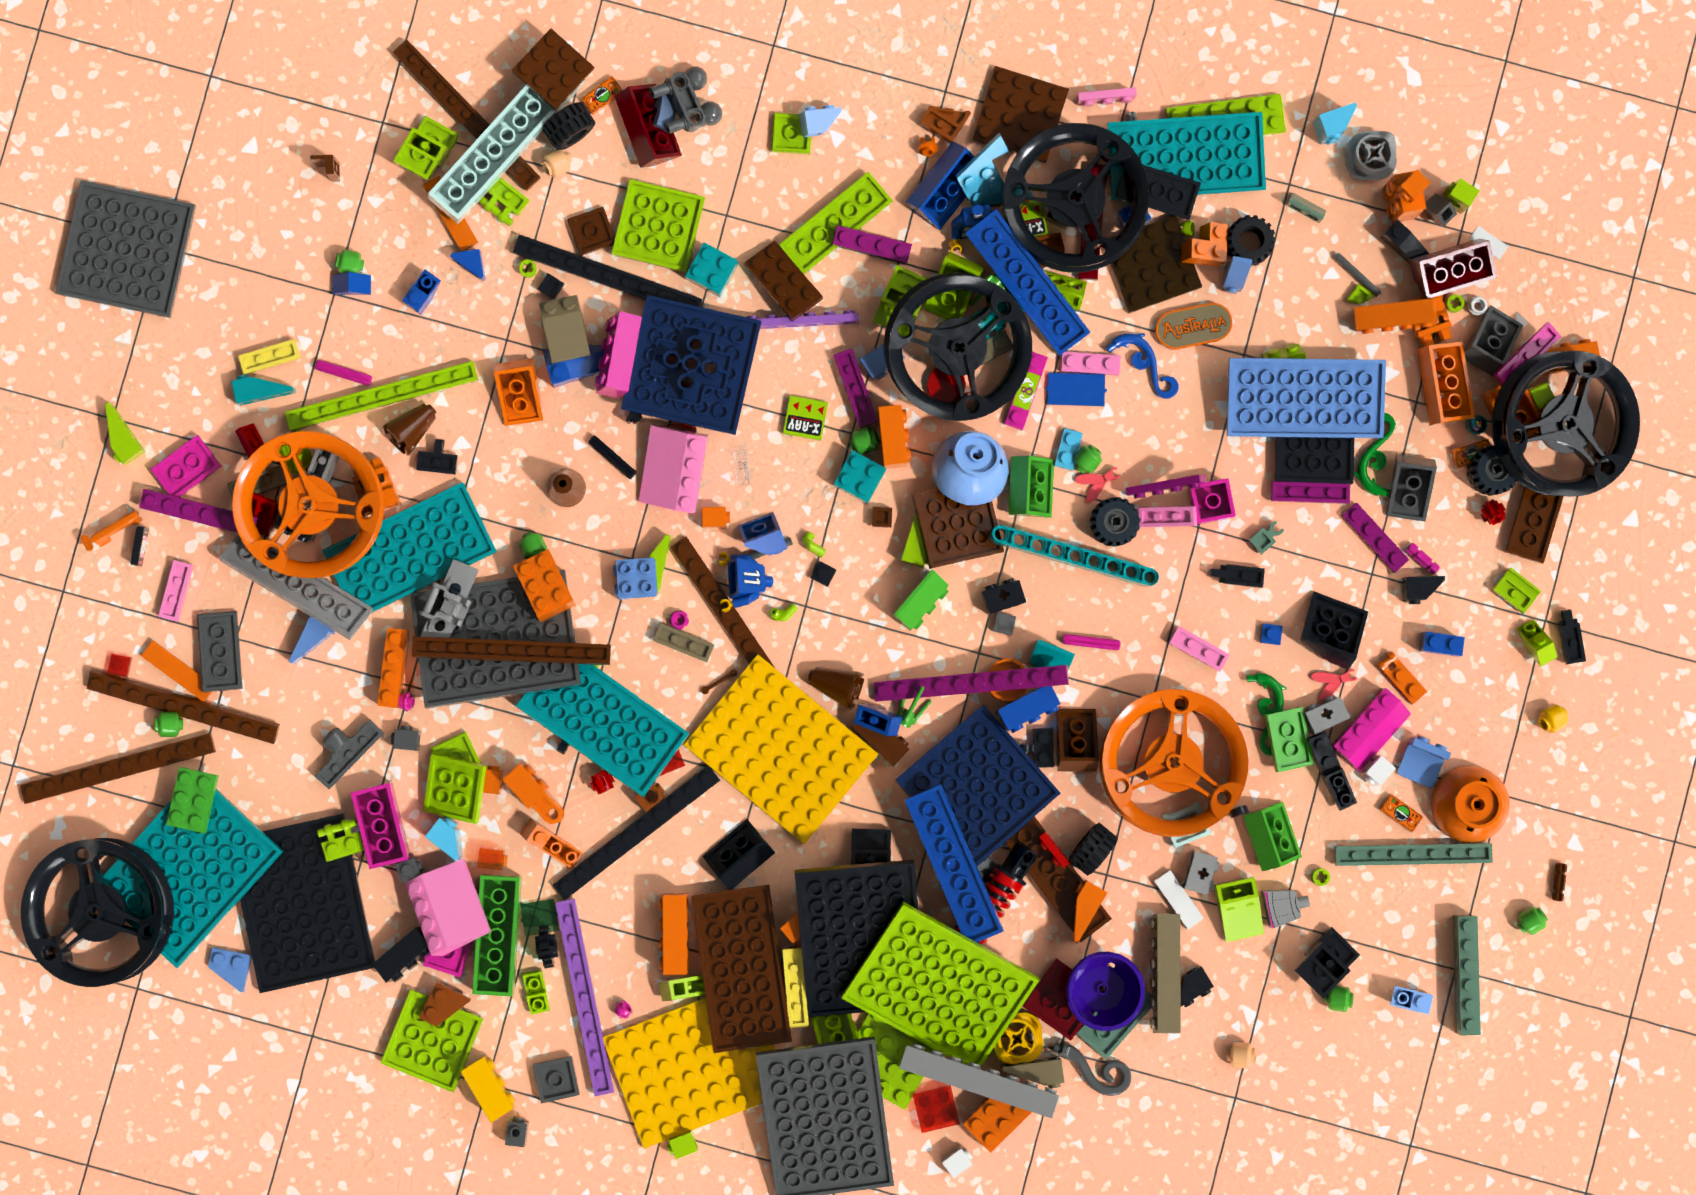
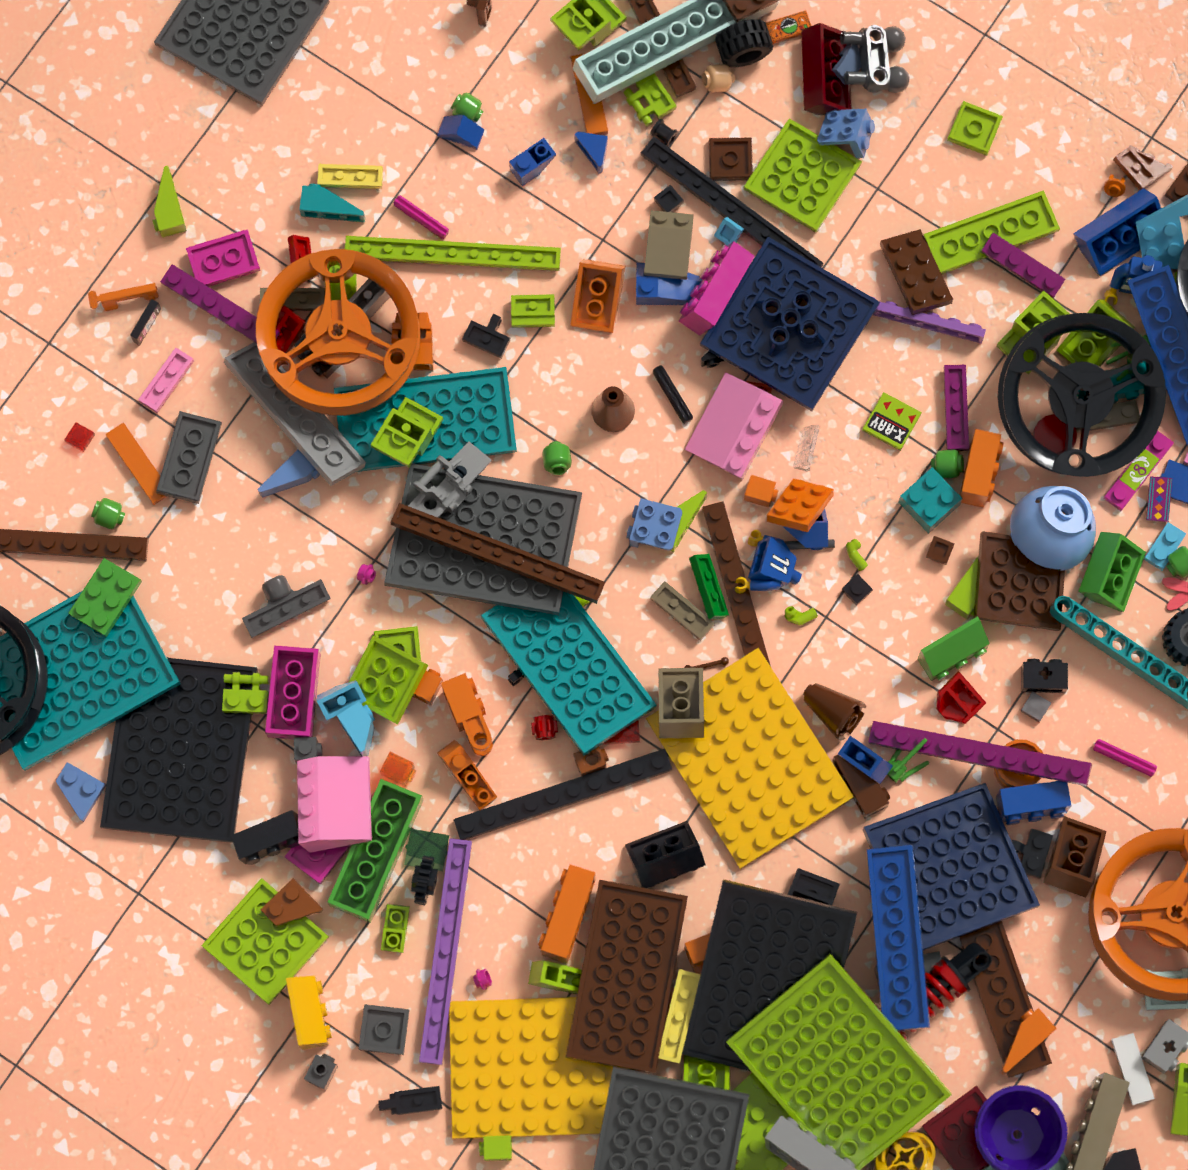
camera: 30 degrees right, 10 degrees down
reddish brown plate [87,669,280,744] -> none
orange brick [377,628,410,708] -> none
reddish brown cone [382,404,437,456] -> none
dark grey brick [390,726,421,751] -> none
orange brick [513,549,576,623] -> none
lime bush [519,259,537,278] -> none
dark pink plate [670,611,689,630] -> none
teal brick [685,242,739,298] -> none
light blue slope [799,105,842,137] -> none
medium blue brick [860,343,905,381] -> none
teal slope [1027,639,1075,669] -> none
red plate [1039,831,1070,868] -> none
black tyre [1069,823,1118,876] -> none
none -> medium azure slope [317,681,367,720]
none -> lime bracket [371,397,444,468]
none -> black hinge [378,1086,442,1115]
none -> lime plate [511,294,555,328]
none -> black bush [650,119,679,146]
none -> dark tan slope [658,668,704,738]
none -> green plate [689,554,729,620]
none -> medium azure plate [714,217,744,246]
none -> orange plate [767,479,834,532]
none -> medium blue bracket [817,109,875,158]
none -> red slope [936,671,986,724]
none -> magenta tile [1146,476,1172,522]

